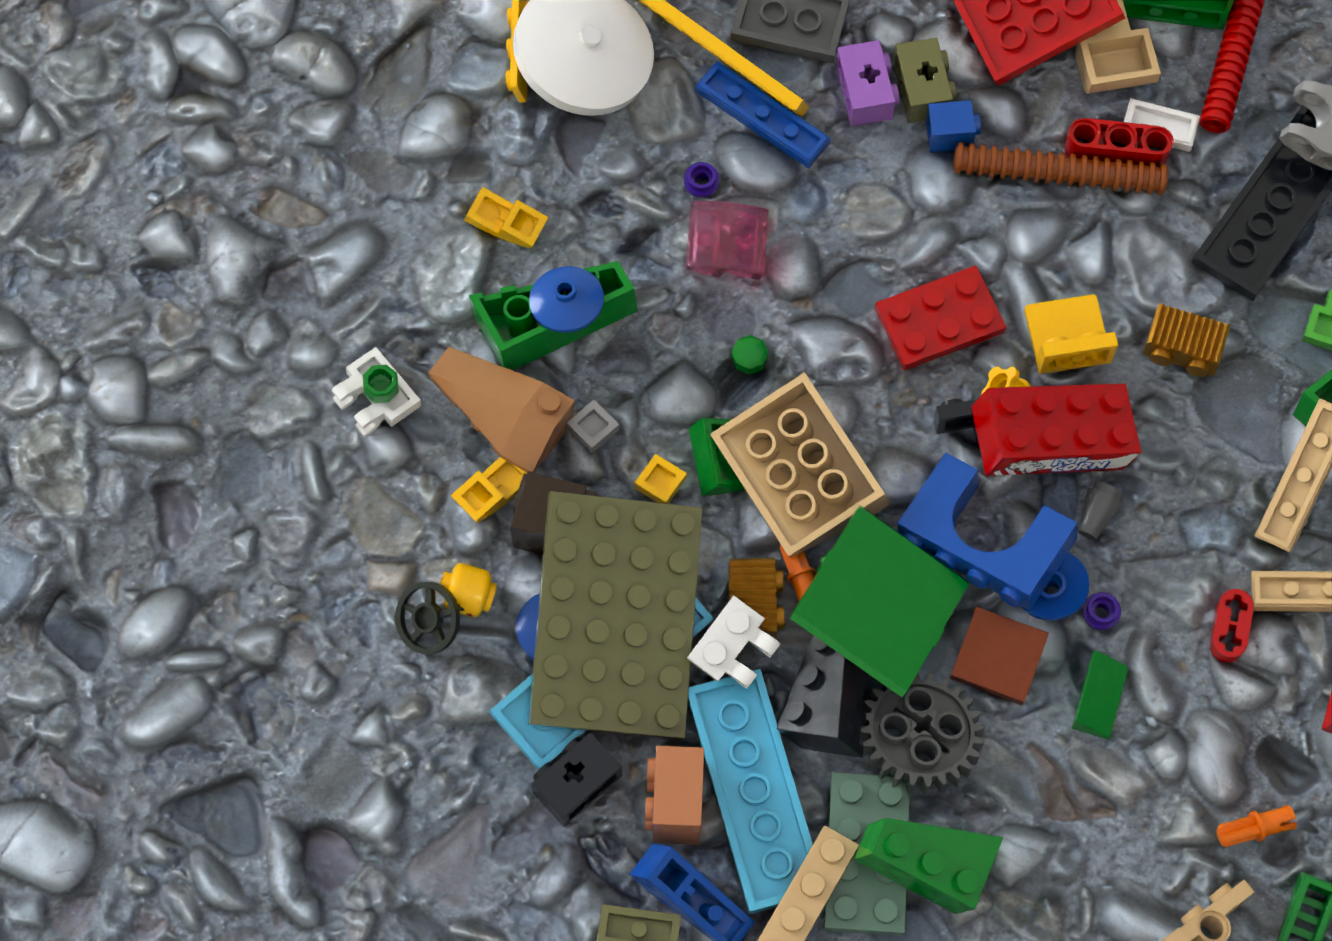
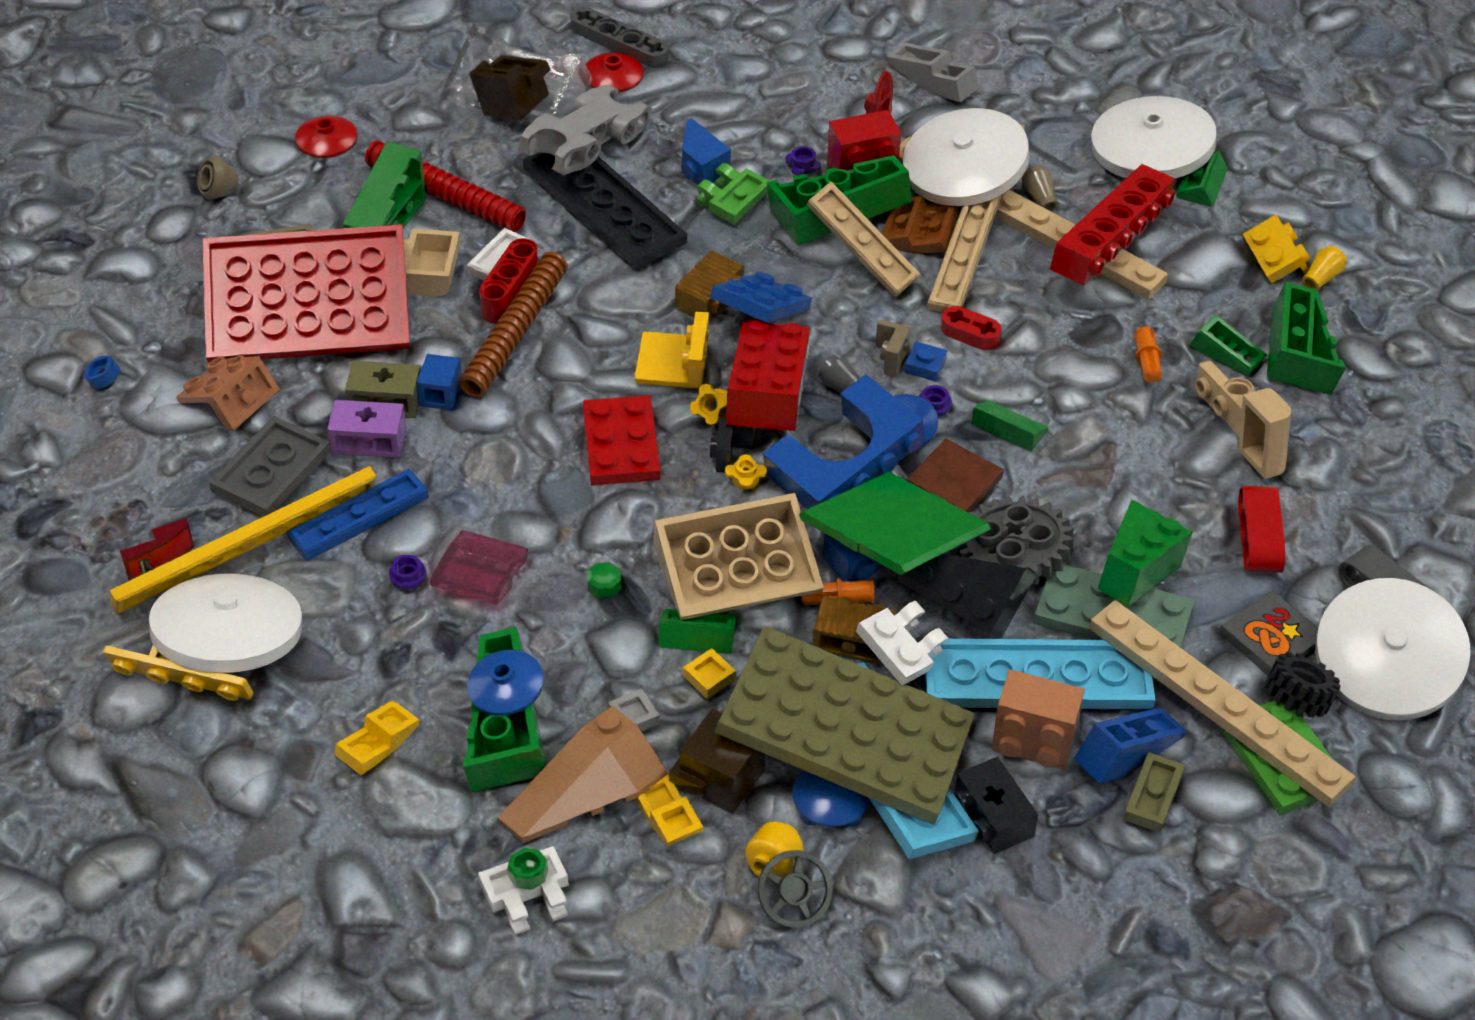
camera: 75 degrees left, 20 degrees down
none -> blue plate [710,272,812,323]
none -> yellow plate [725,454,767,490]
none -> dark tan bracket [876,320,911,378]
none -> blue plate [904,341,947,382]

